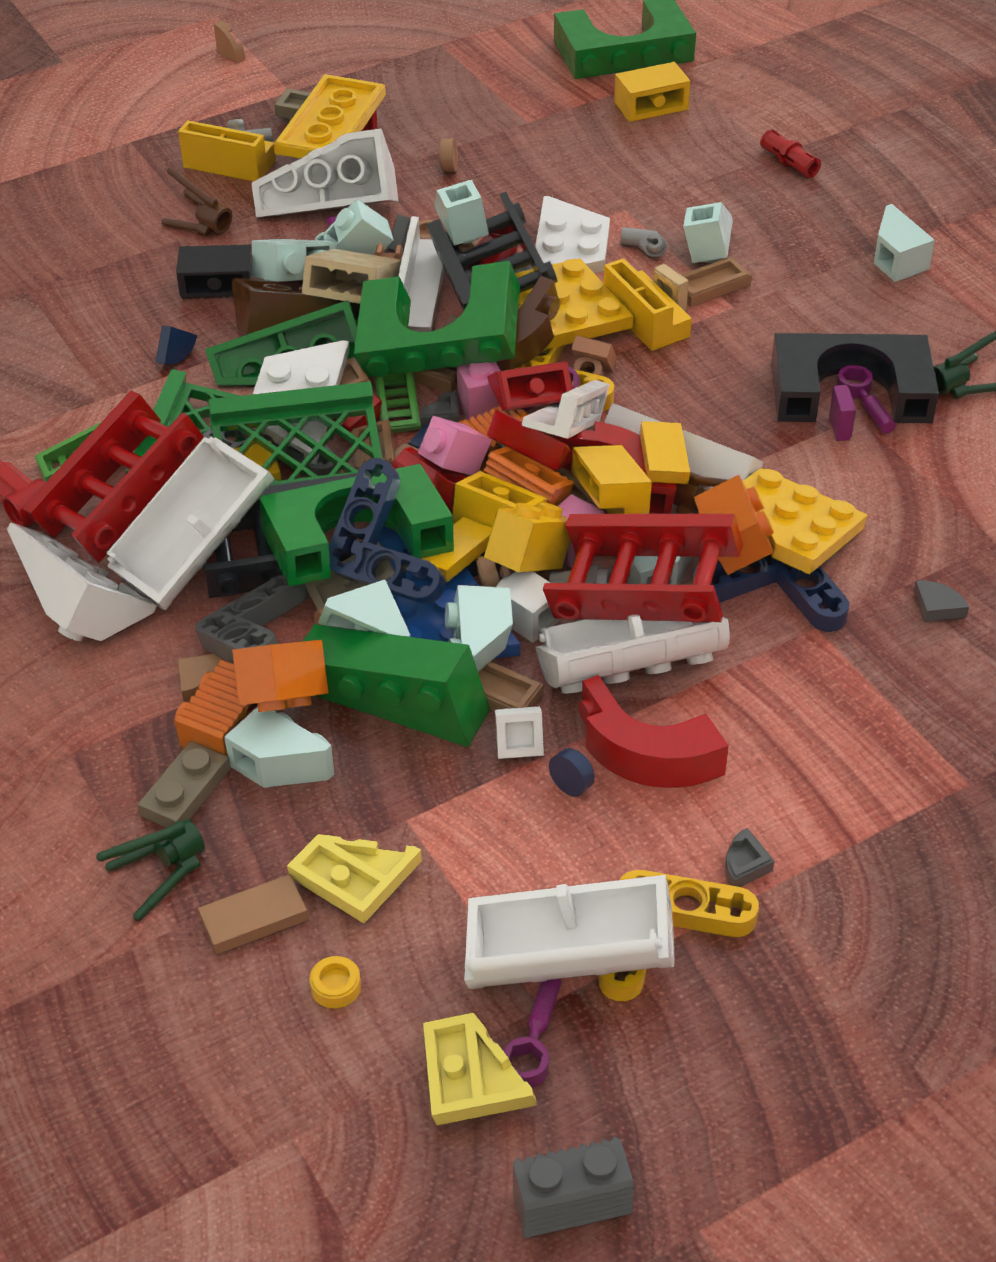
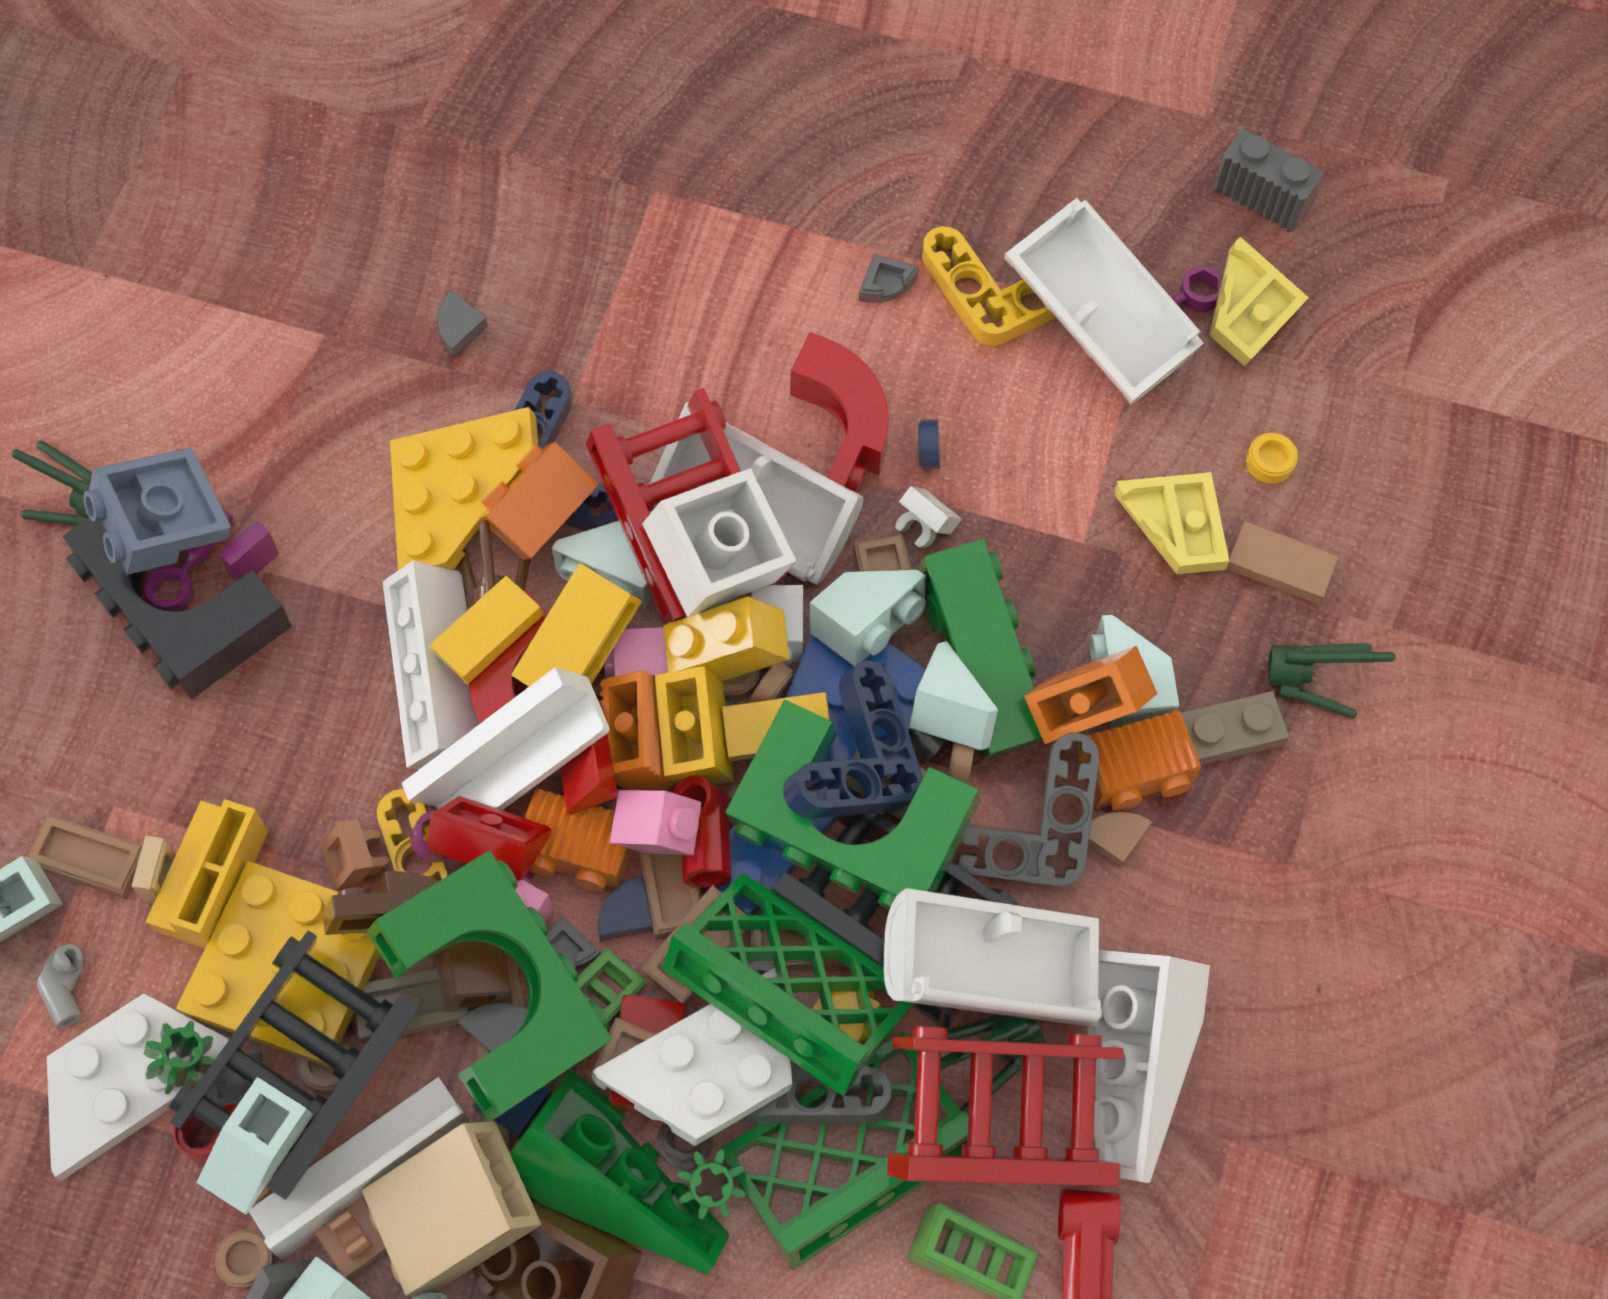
camera: 135 degrees left, 20 degrees up
none -> sand blue plate [84,447,231,575]
none -> green gear [143,1021,214,1095]
none -> white brick [642,468,797,617]
none -> green gear [677,1148,746,1220]

